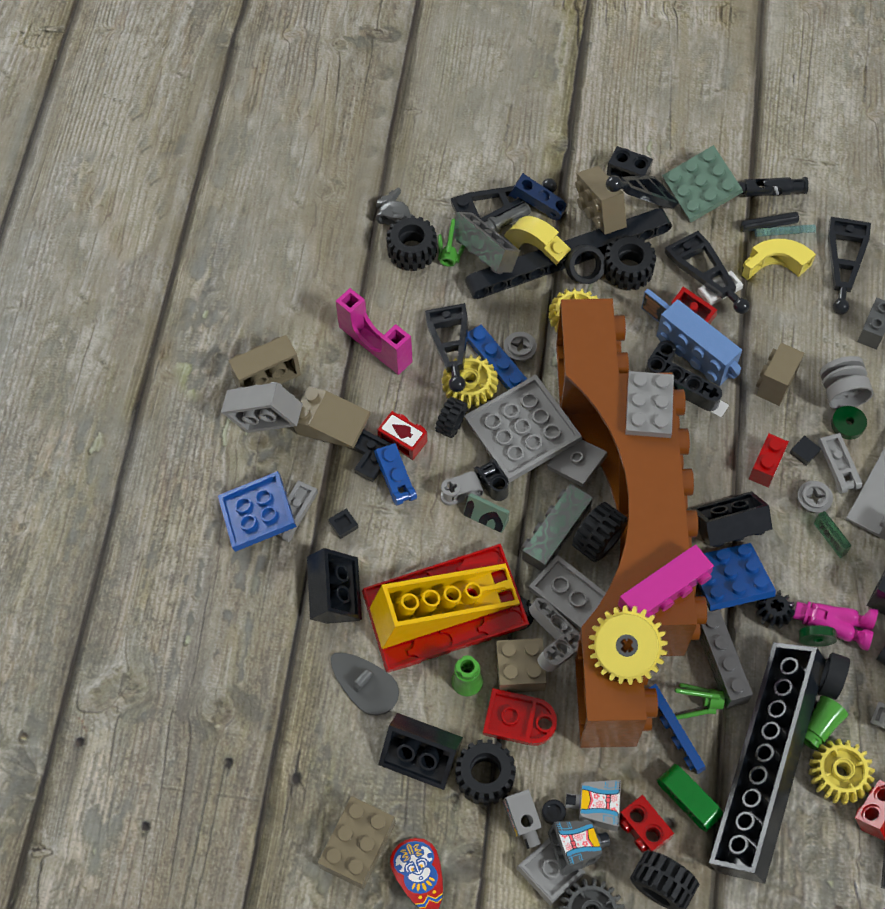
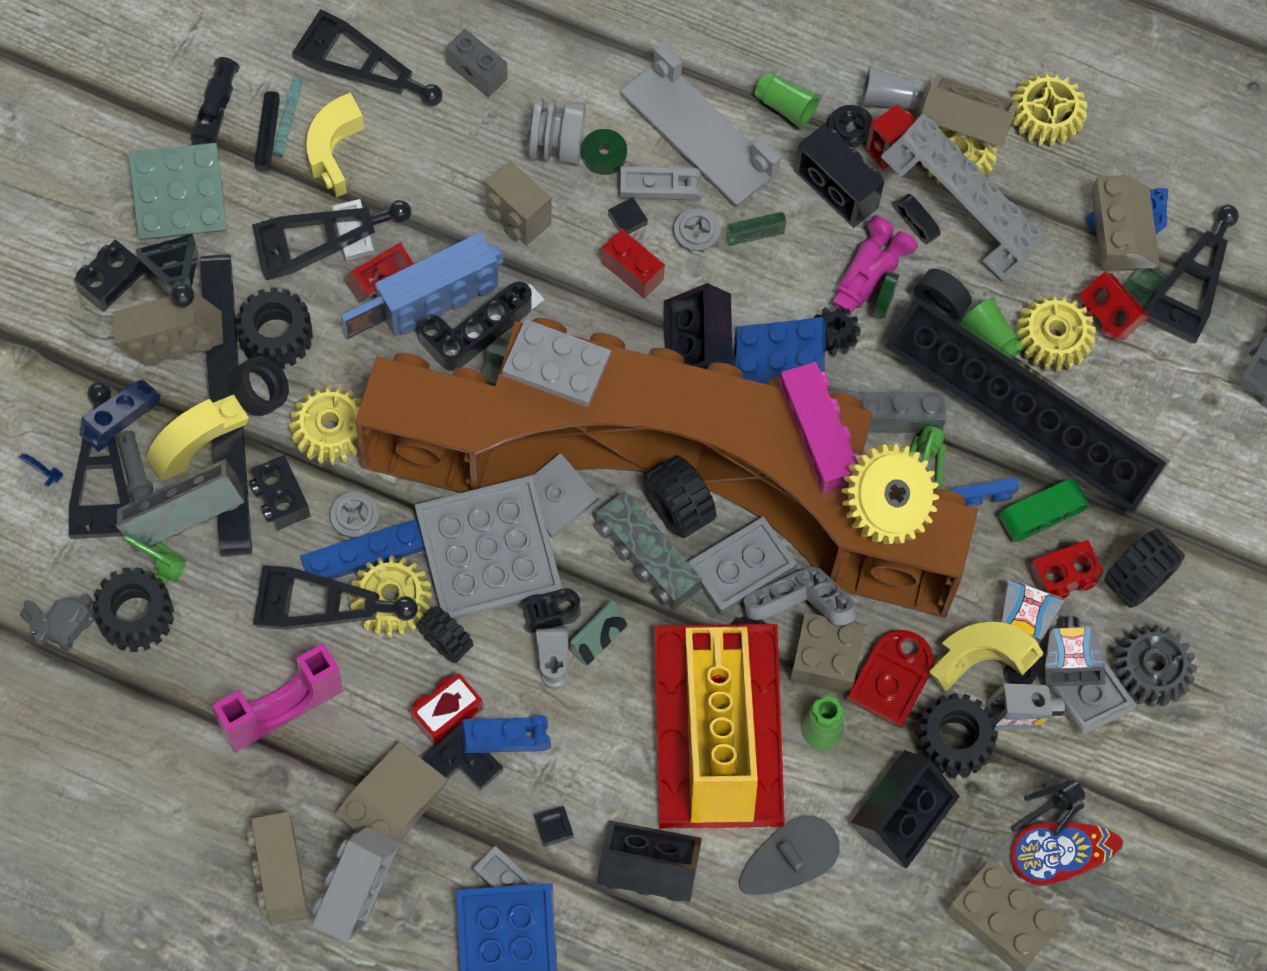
camera: 80 degrees left, 5 degrees up
none -> clear blue piece [18,453,63,487]
none -> black brick [249,454,311,531]
none -> light yellow arch [929,622,1043,692]
none -> black plant [1011,778,1085,836]

